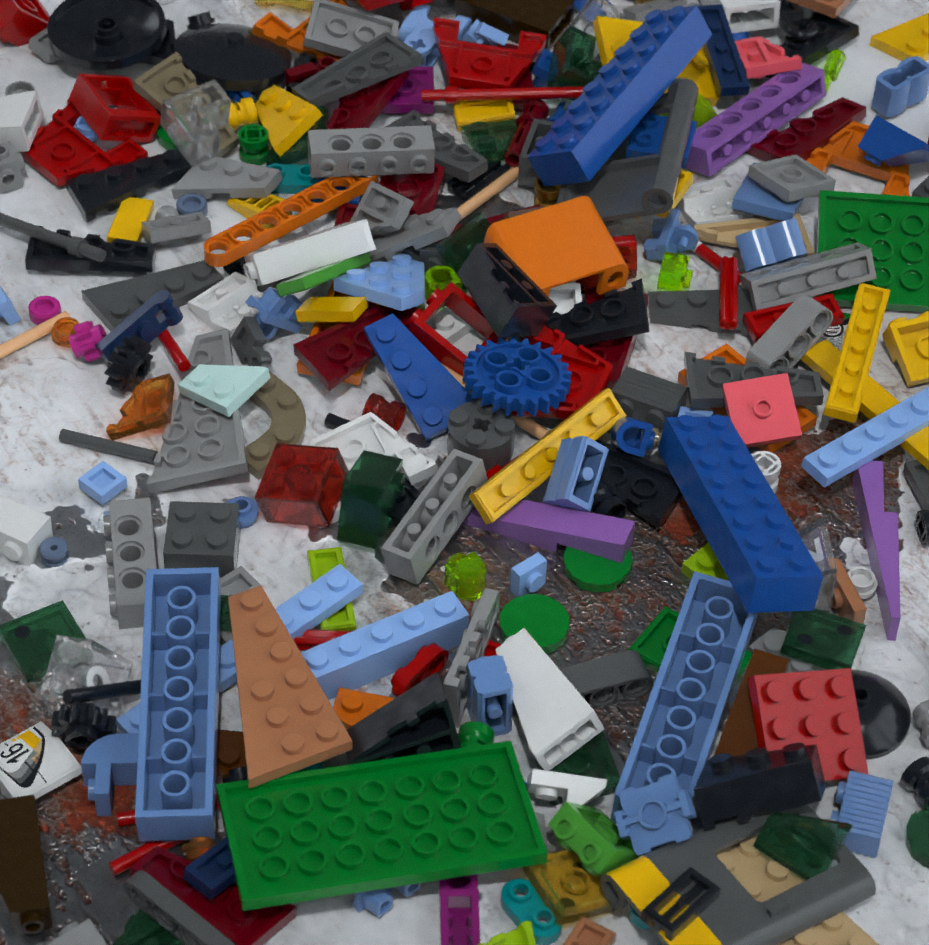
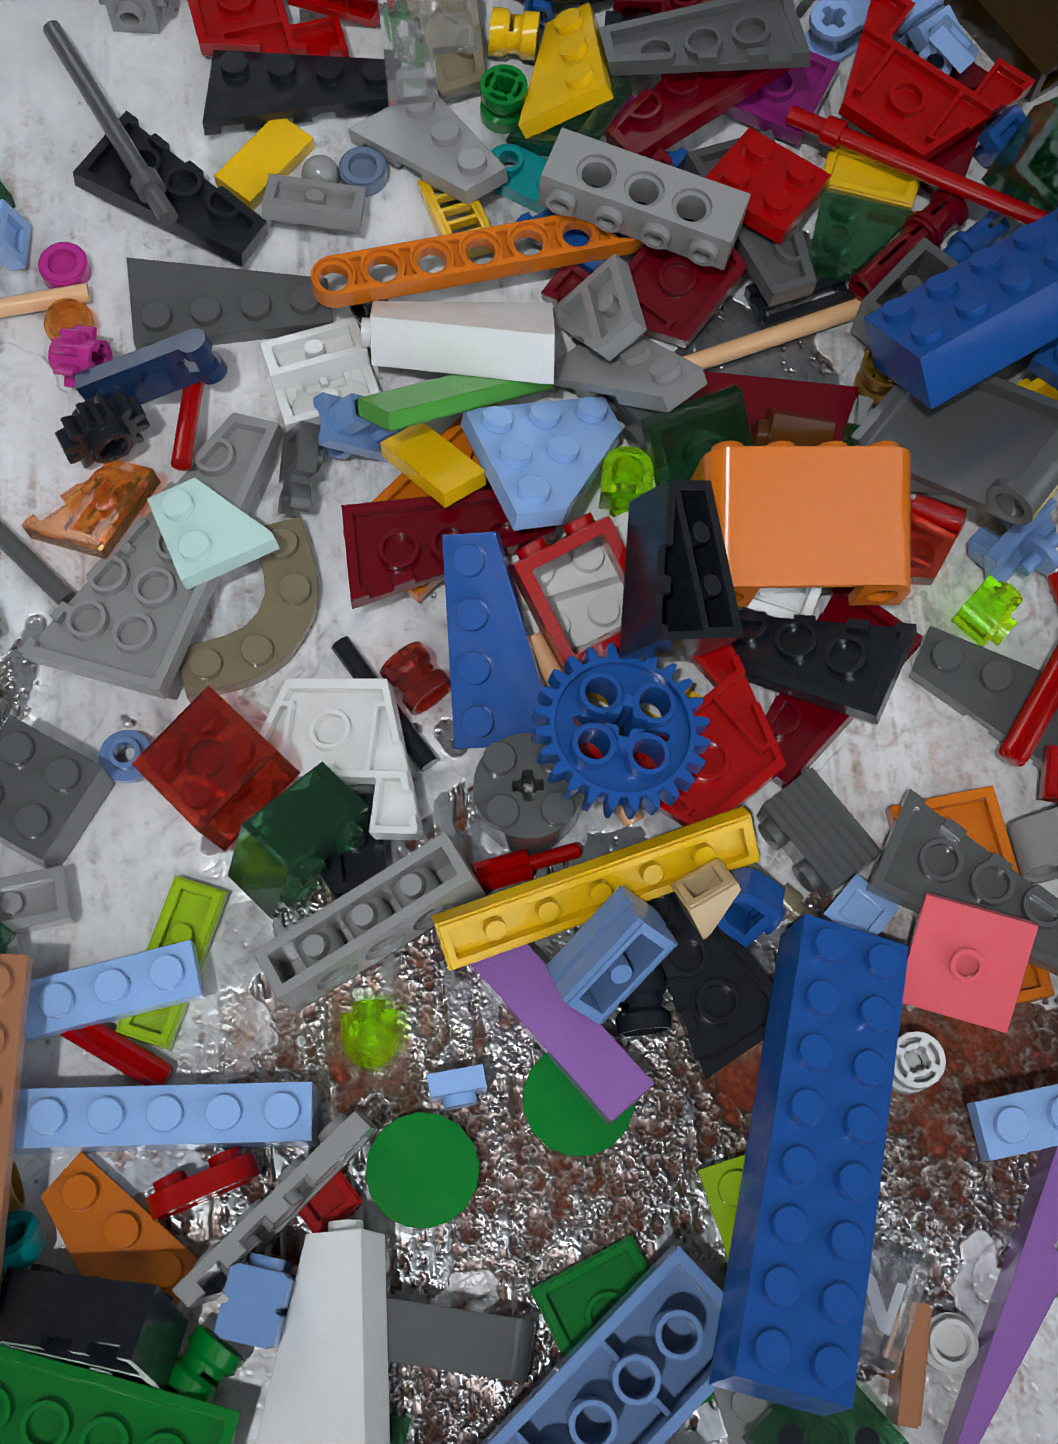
camera: 25 degrees right, 25 degrees up
none -> tan slope [671,858,741,940]
none -> red plate [705,127,832,245]

